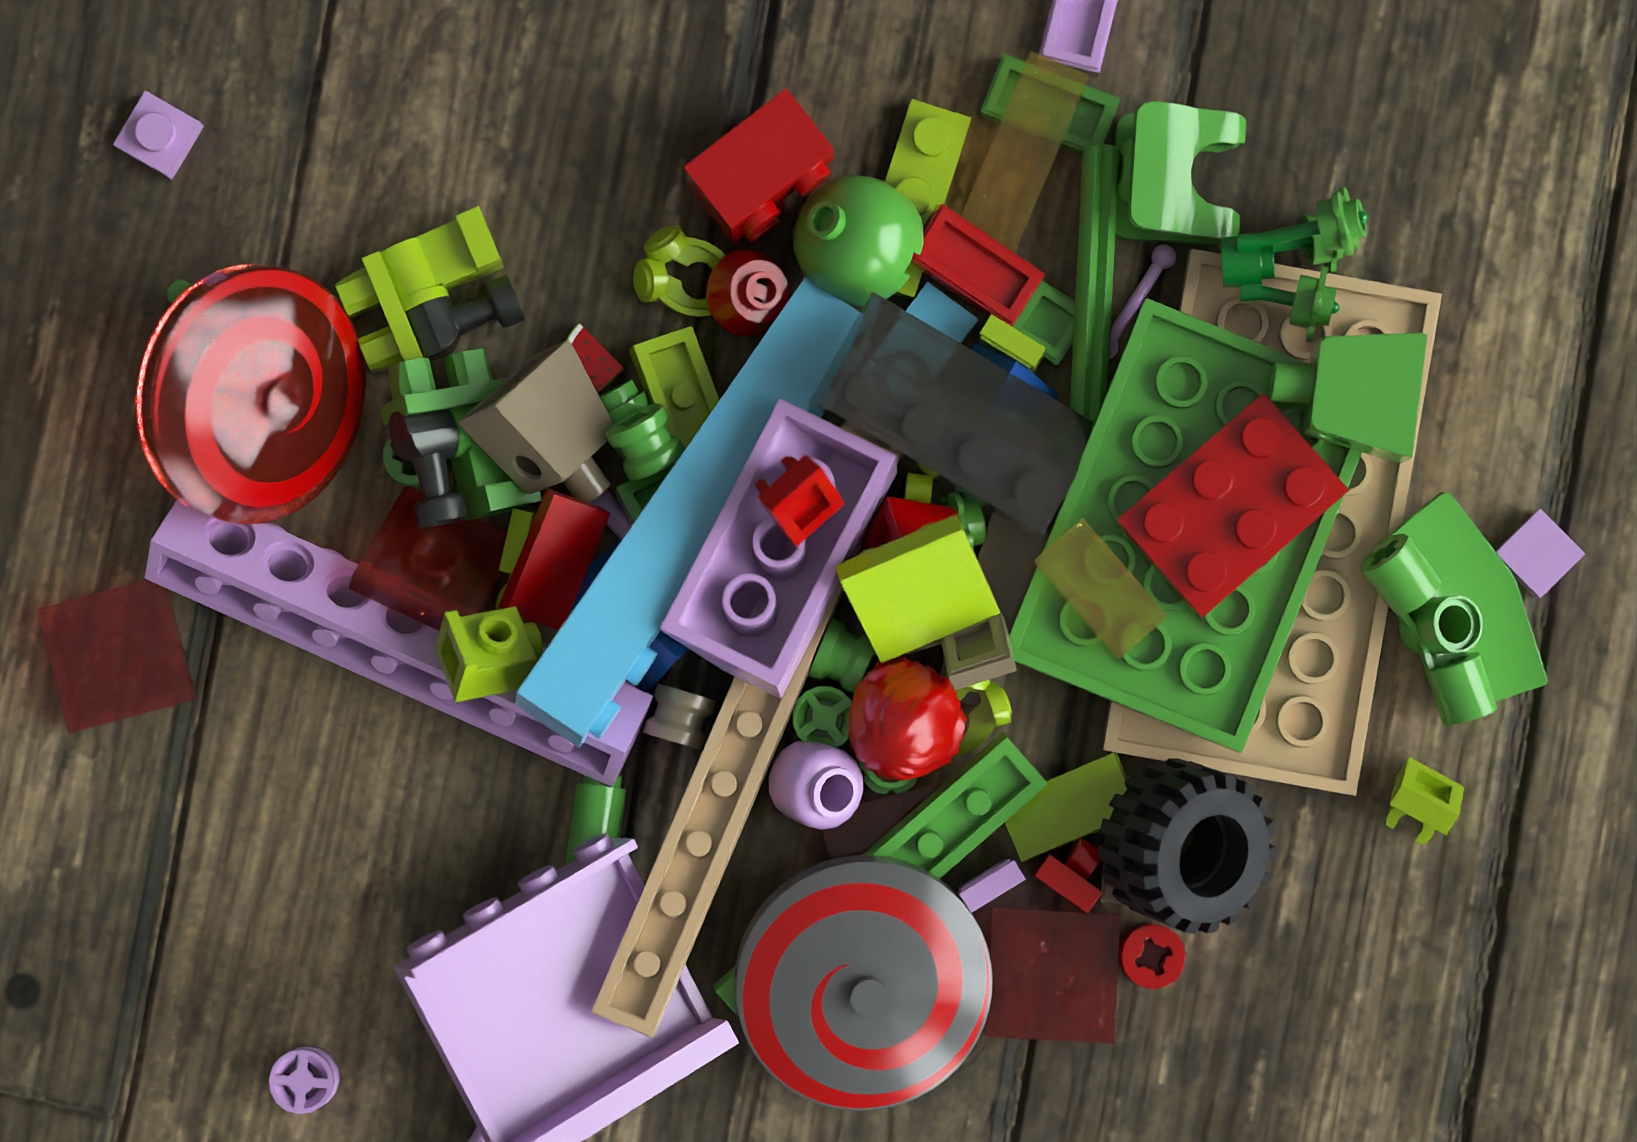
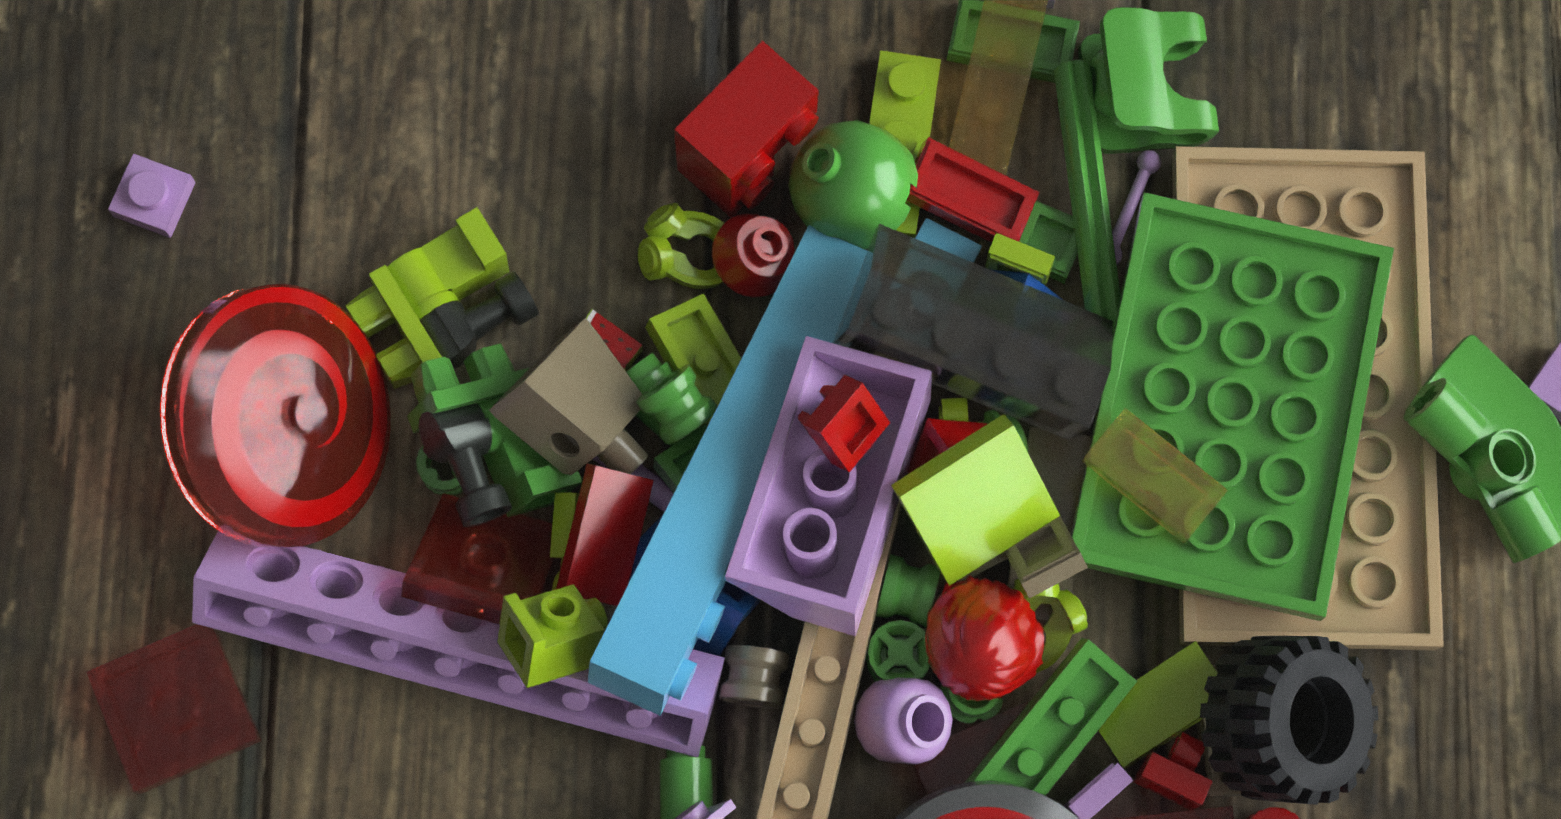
camera: 10 degrees left, 10 degrees down
red plate [1115,393,1349,619] -> none
plant [1221,186,1368,343] -> none
bright green torso [1269,333,1428,463] -> none
lime tile [1386,756,1465,845] -> none

